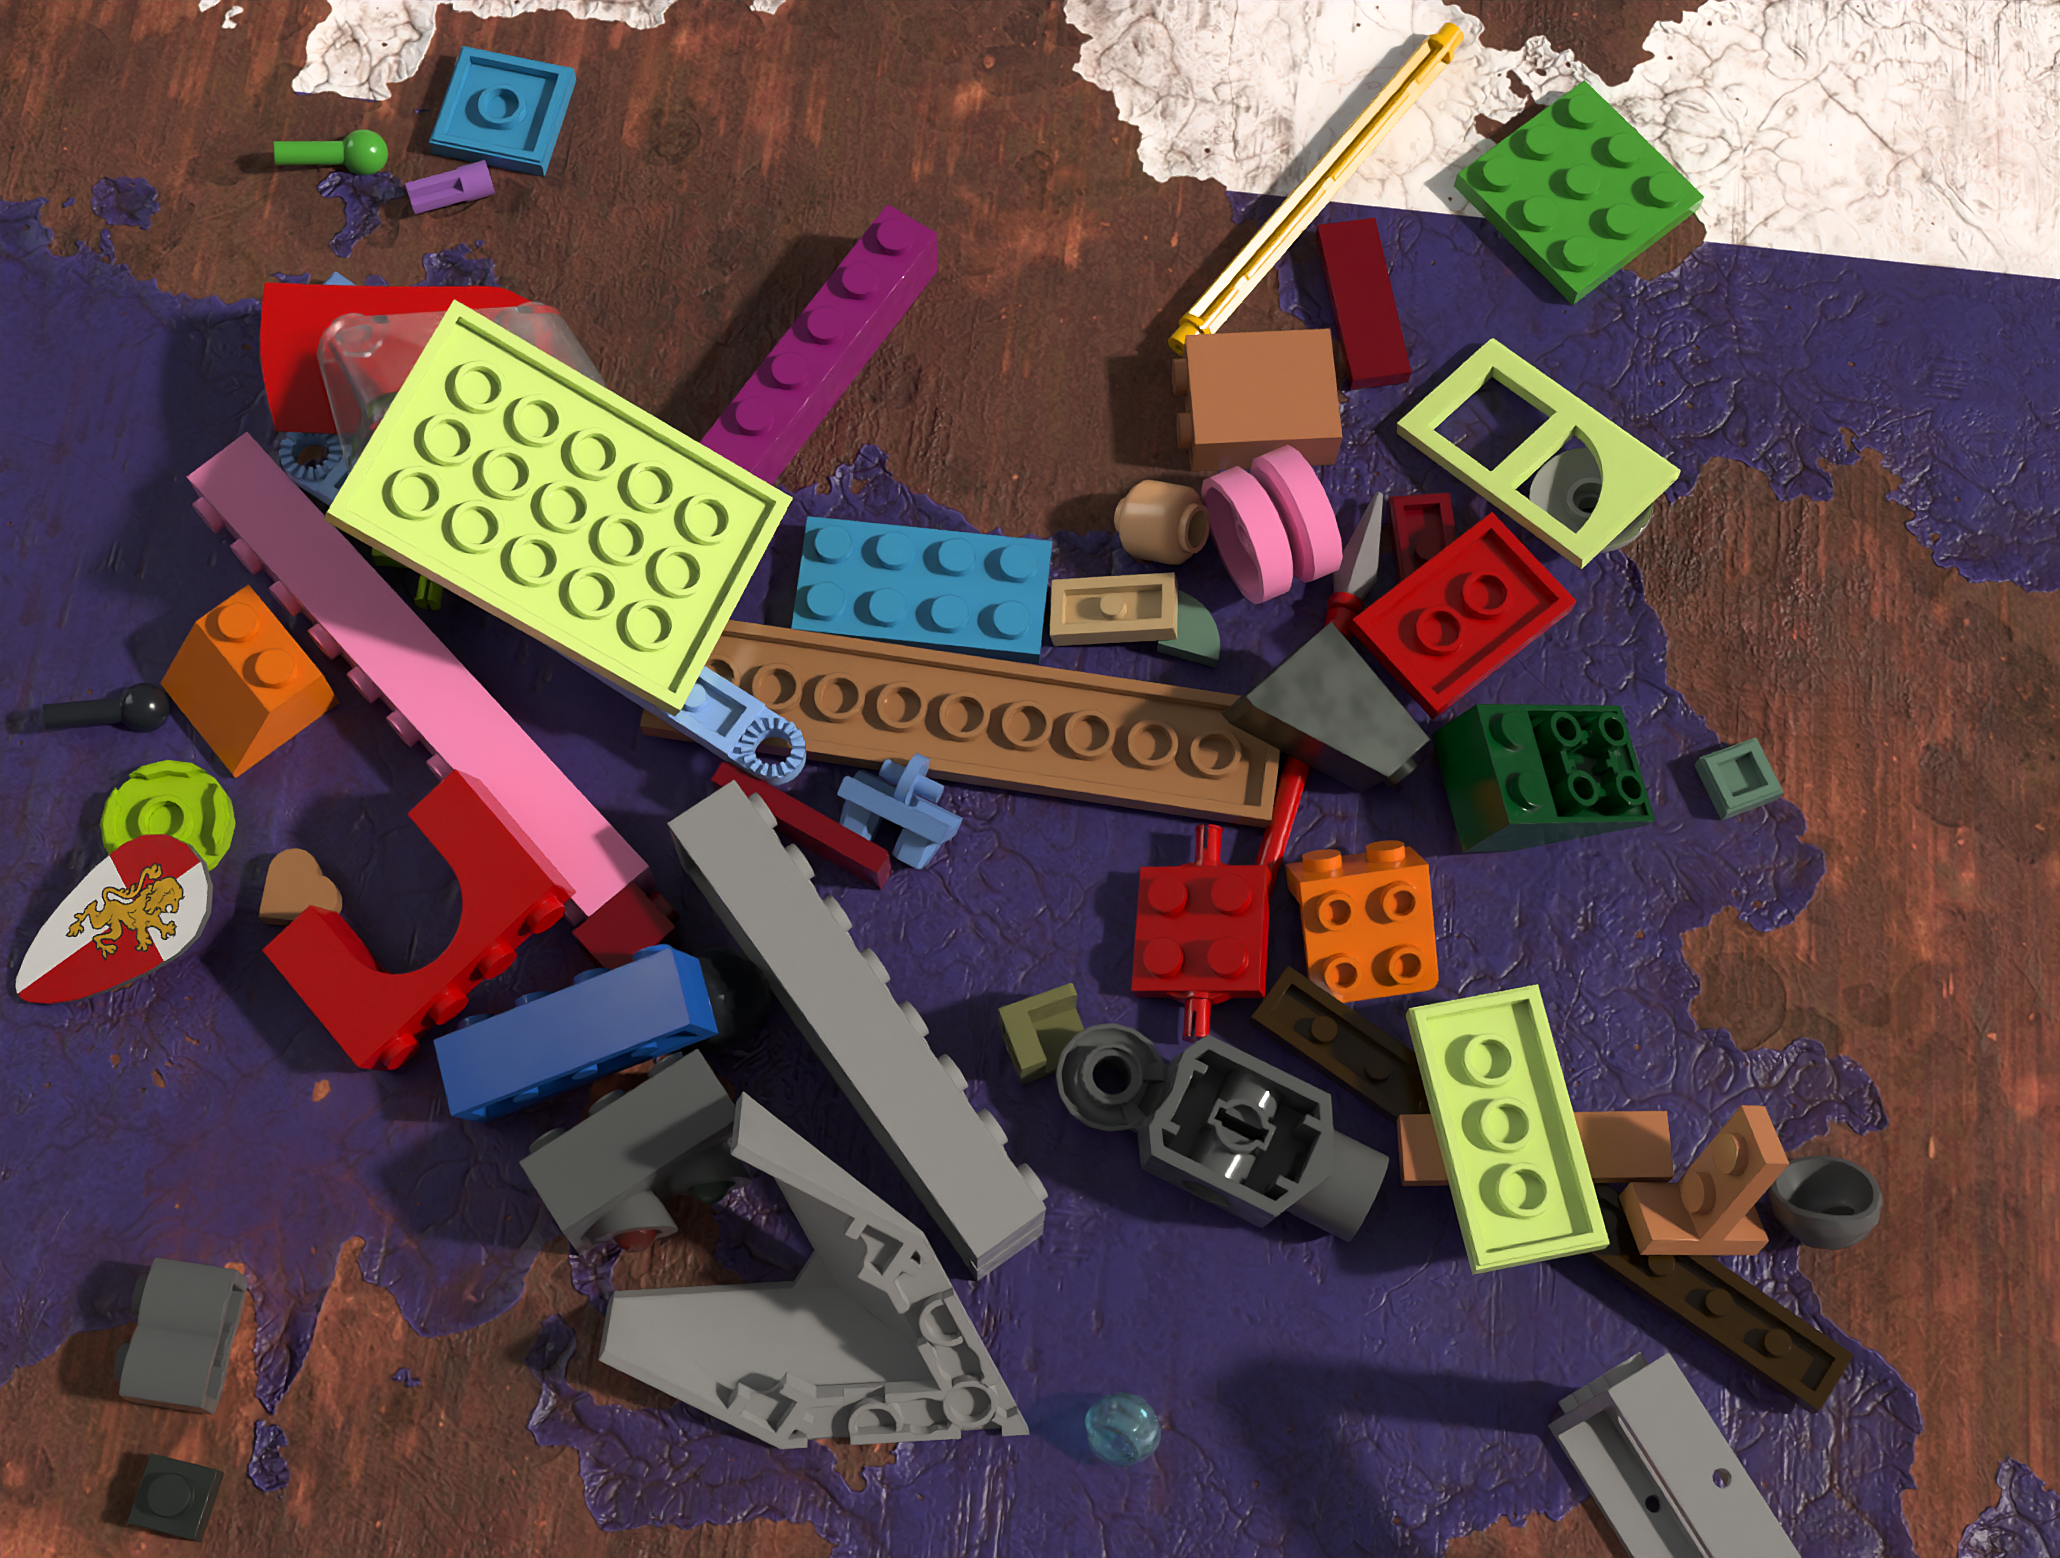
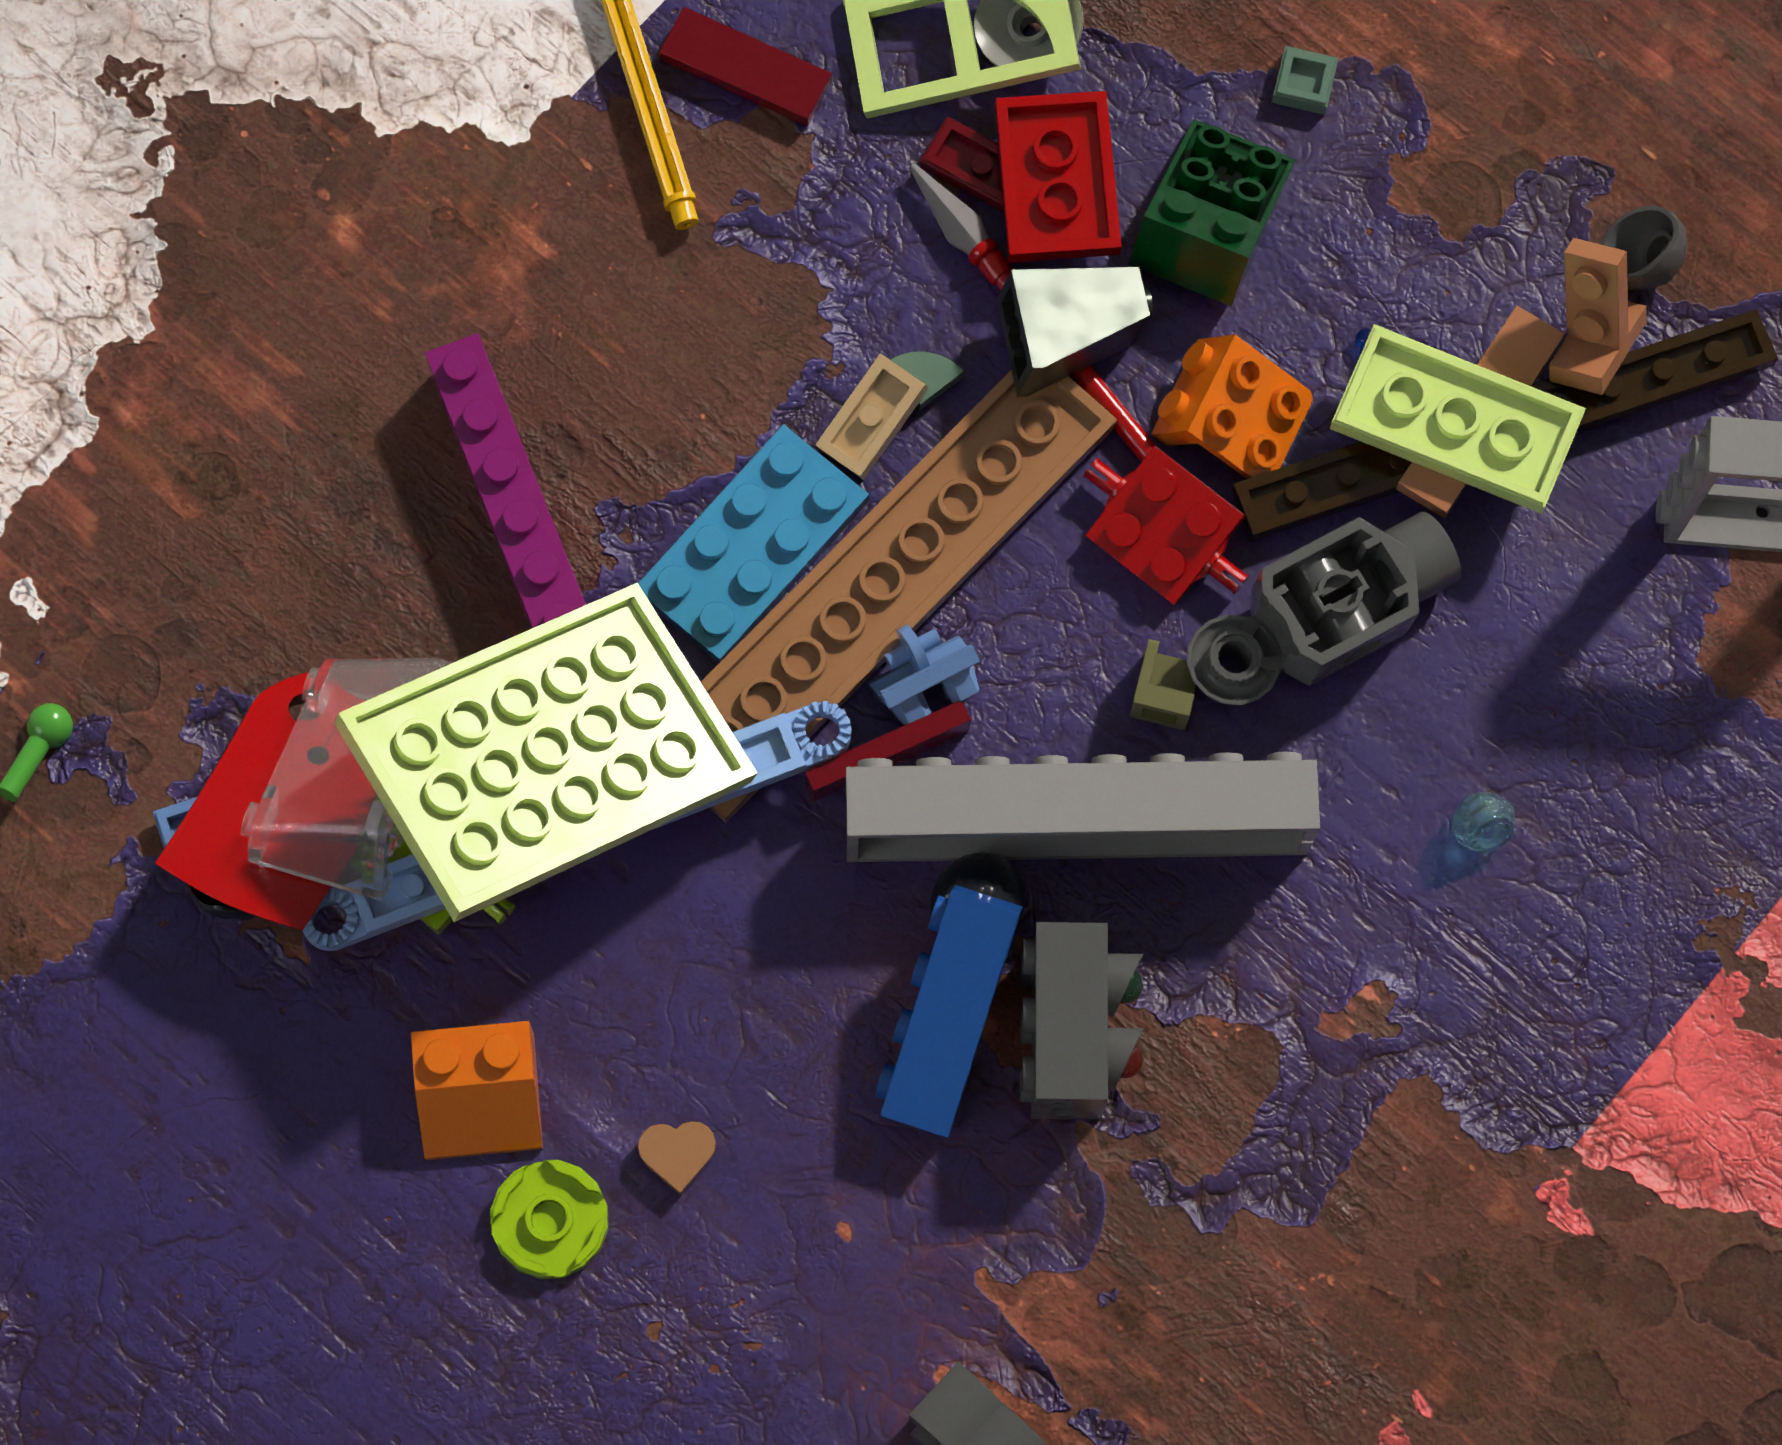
camera: 55 degrees left, 5 degrees up
shield [15,834,213,1005] -> none
black bar [43,683,170,733] -> none
bright pink brick [187,432,656,927] -> none
red arch [262,769,576,1071] -> none
medium lavender piece [405,160,496,214] -> none
dark azure tile [429,46,576,177] -> none
dark red brick [572,881,682,970] -> none
light grey windscreen [598,1092,1029,1449] -> none
light nougat head [1114,480,1210,565] -> none
nougat brick [1172,328,1342,471] -> none
bright pink wheel [1201,444,1343,604] -> none

